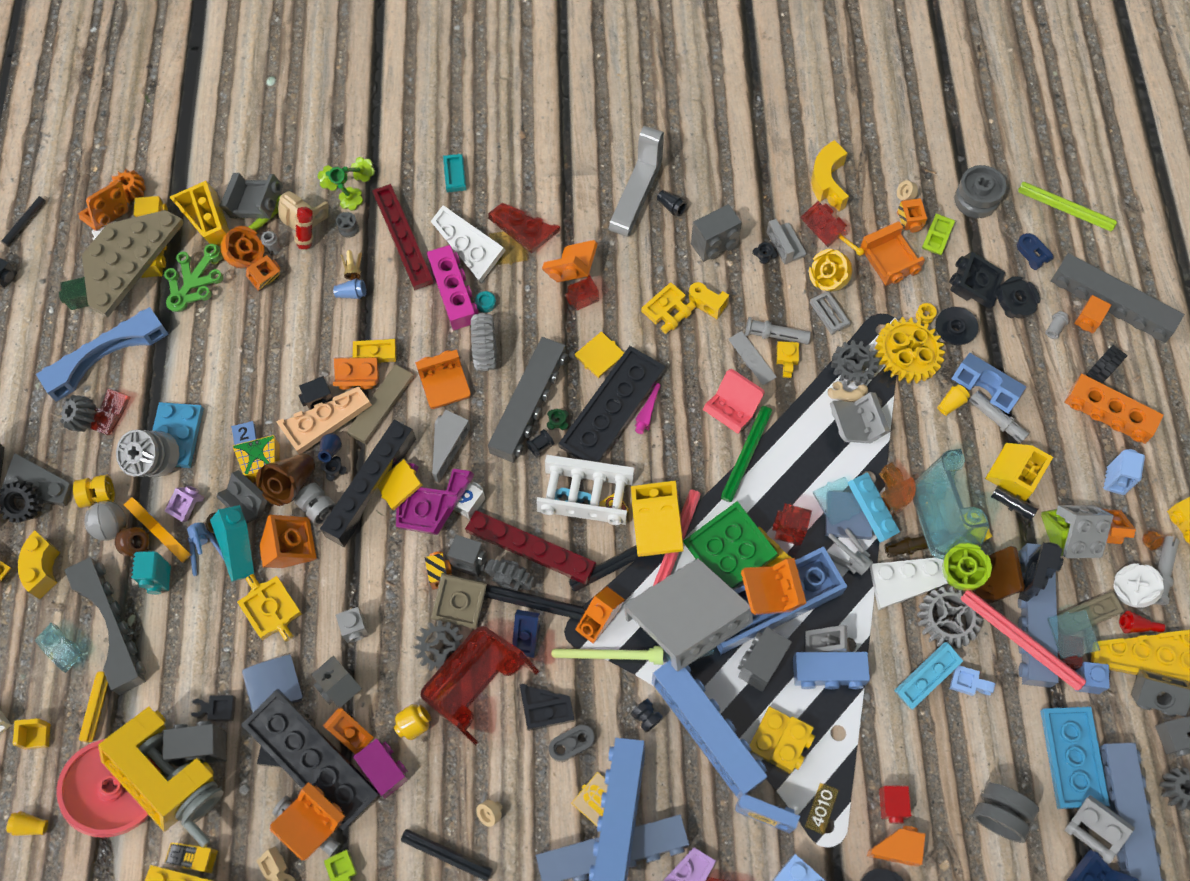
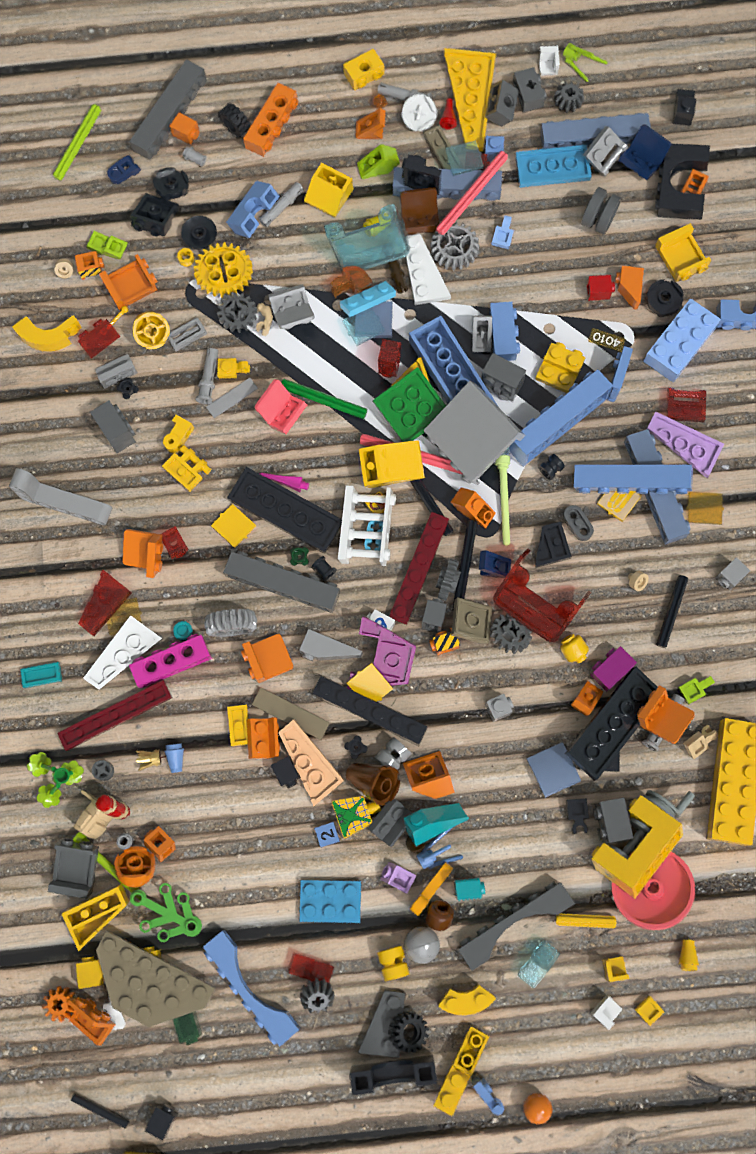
camera: 90 degrees left, 10 degrees up
light grey wheel [116,429,179,477] -> none
leg [164,842,218,873] -> none
yellow plate [237,574,302,642] -> none
dark grey brick [311,655,362,708] -> none
dark blue cone [318,433,342,462] -> none
black cone [657,190,687,216] -> none
orange bracket [741,558,807,615] -> none
light grey plant [827,529,873,575] -> none
medium azure plate [894,642,963,710] -> none
yellow cone [937,384,970,416] -> none
lime cylinder [942,543,992,591] -> none
dark grey wheel [954,165,1007,218] -> none
black pin [991,485,1038,521] -> none
light grey bracket [1056,505,1114,558] -> none
light blue brick [1103,449,1145,495] -> none

